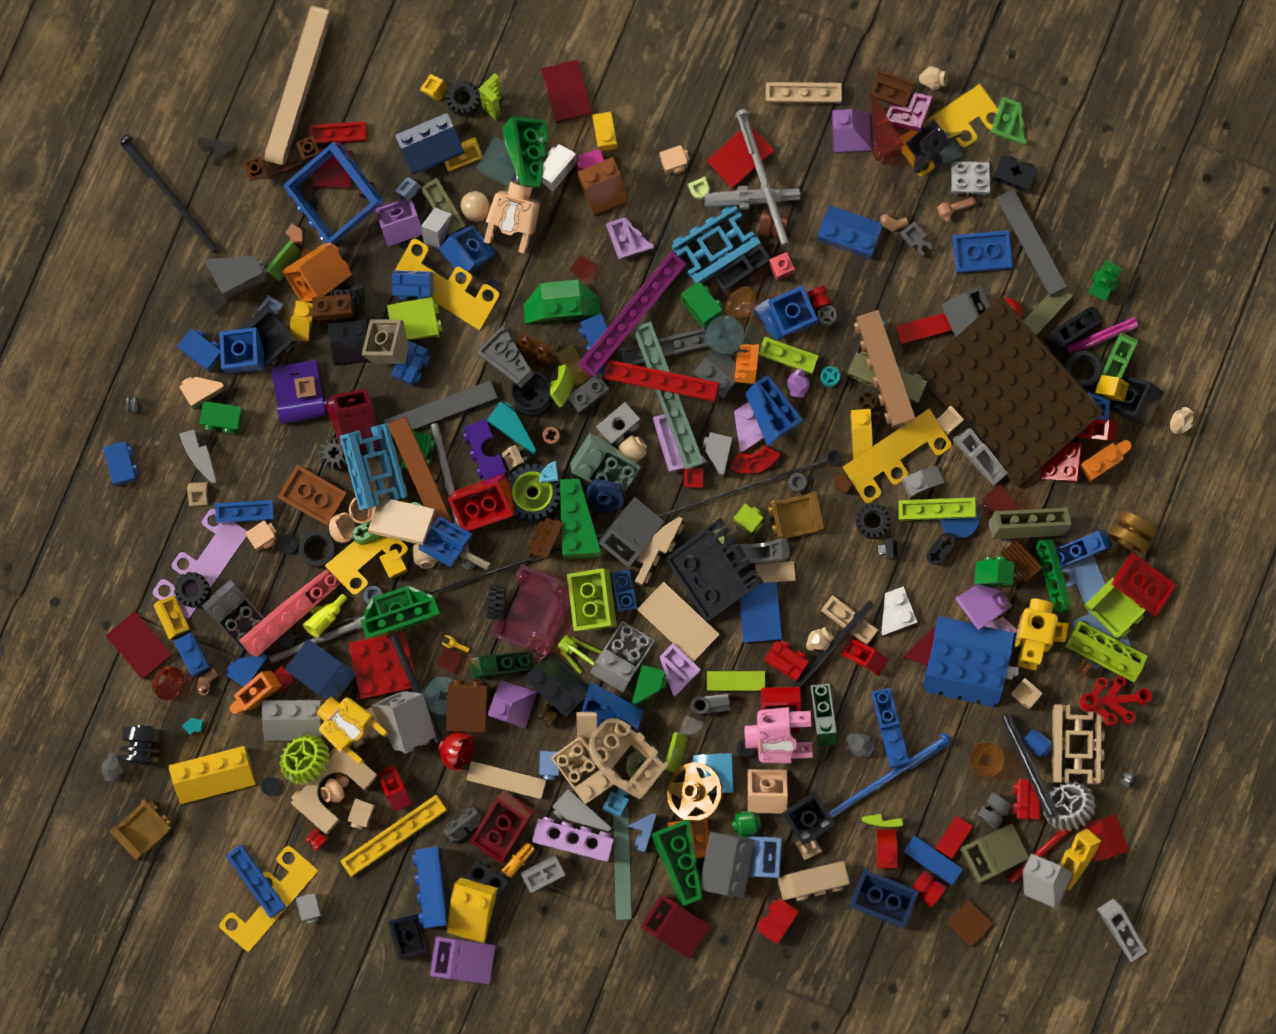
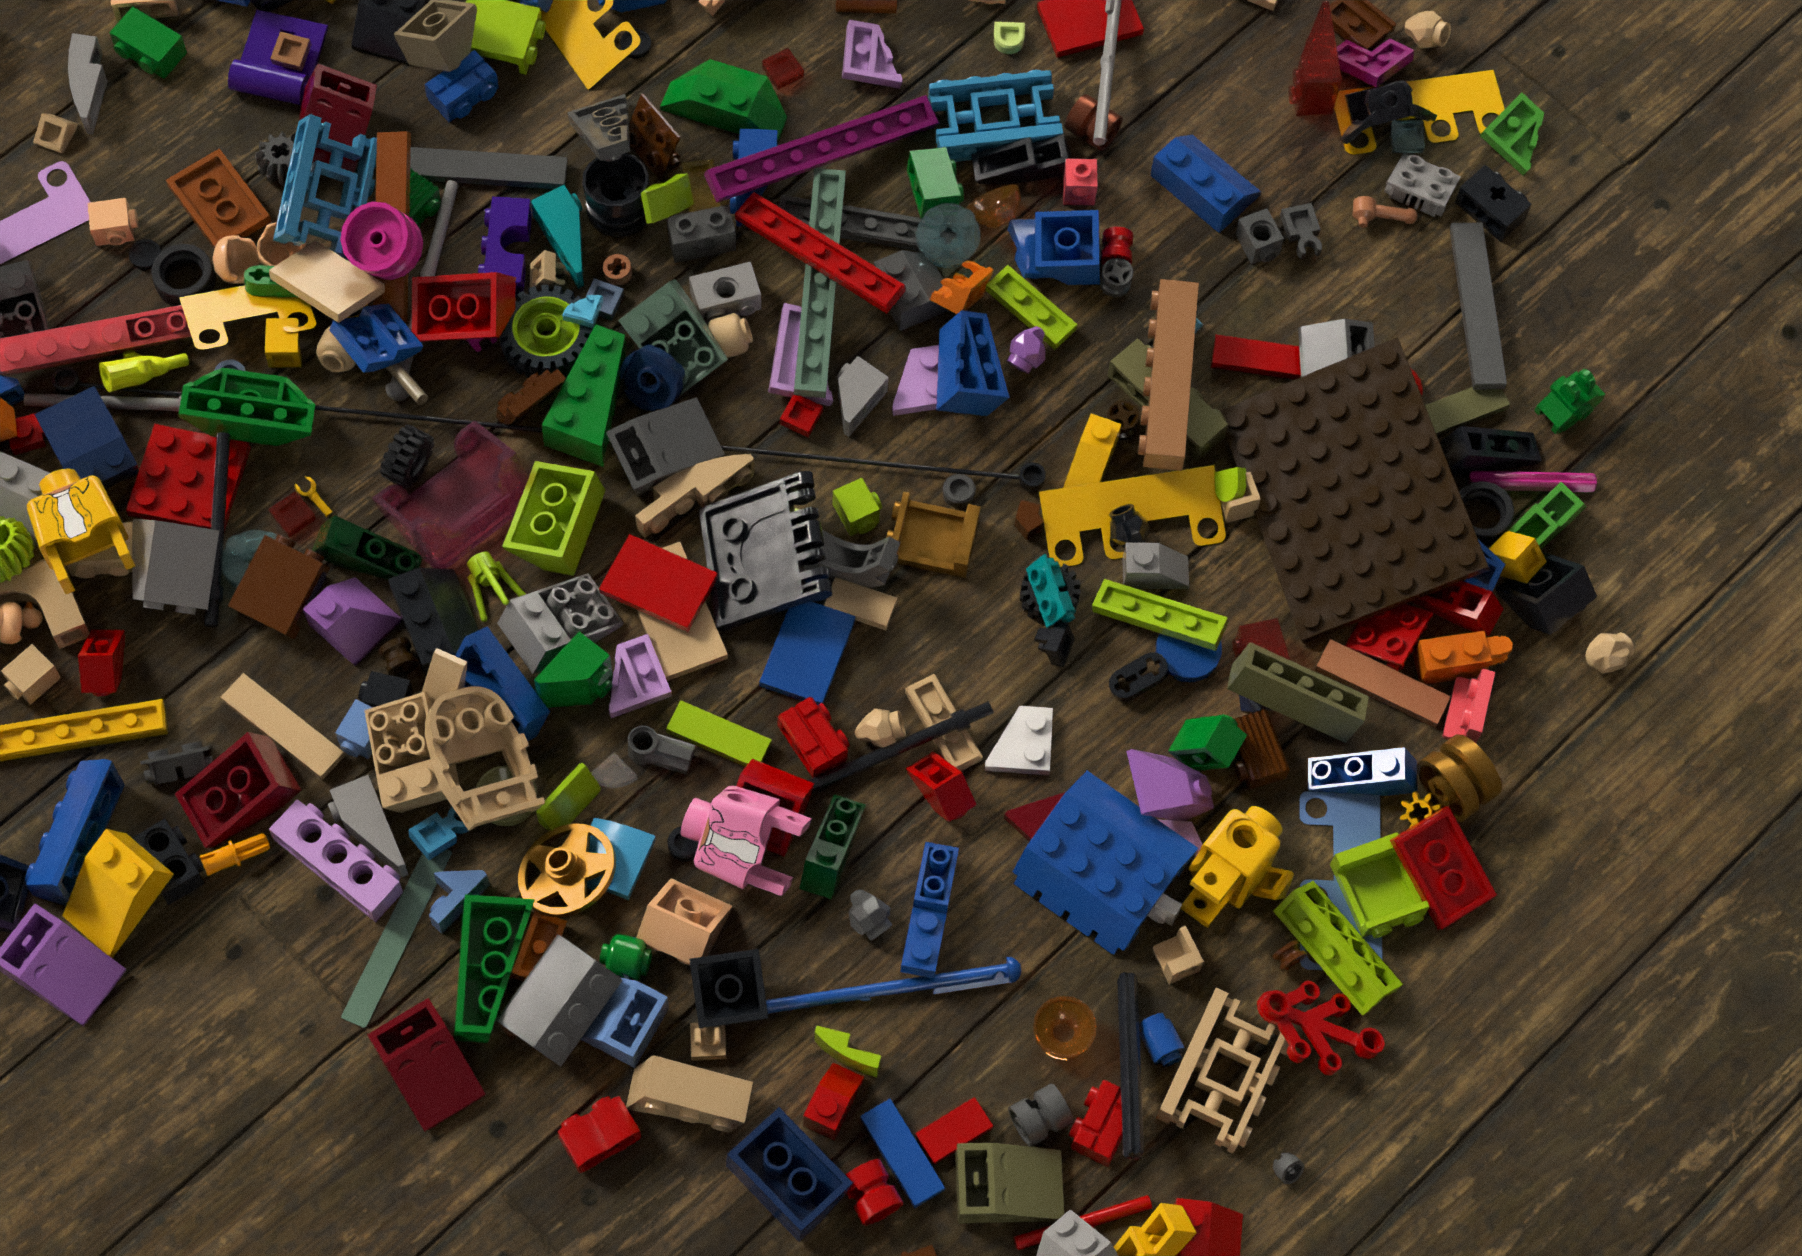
camera: 15 degrees right, 15 degrees down
blue plate [215,500,274,524] -> none
red cylinder [439,732,475,773] -> none
light grey hinge [521,855,565,893] -> none
blue slope [611,569,637,612] -> none
light grey piece [704,186,800,210] -> none
red tile [729,445,781,474] -> none
teal wheel [820,366,840,388] -> none
medium lavender slope [832,109,872,153] -> none
medium nougat arm [880,214,909,231] -> none
blue tile [952,230,1013,274] -> none
light grey slope [953,428,1008,486] -> none
green beam [1036,539,1071,613] -> none
light grey gear [1044,781,1096,832] -> none
none -> dark pink wheel [340,202,423,280]
none -> black brick [358,671,414,707]
none -> sand blue tile [585,278,624,321]
none -> red tile [599,534,718,632]
none -> teal hinge [1026,554,1076,628]
none -> black rock [1109,504,1150,549]
none -> lime tile [1214,467,1246,502]
none -> dark grey brick [1235,208,1284,265]
none -> nougat tile [1315,639,1451,728]
none -> yellow gear [1400,791,1442,828]
none -> coral bracket [1442,669,1495,743]

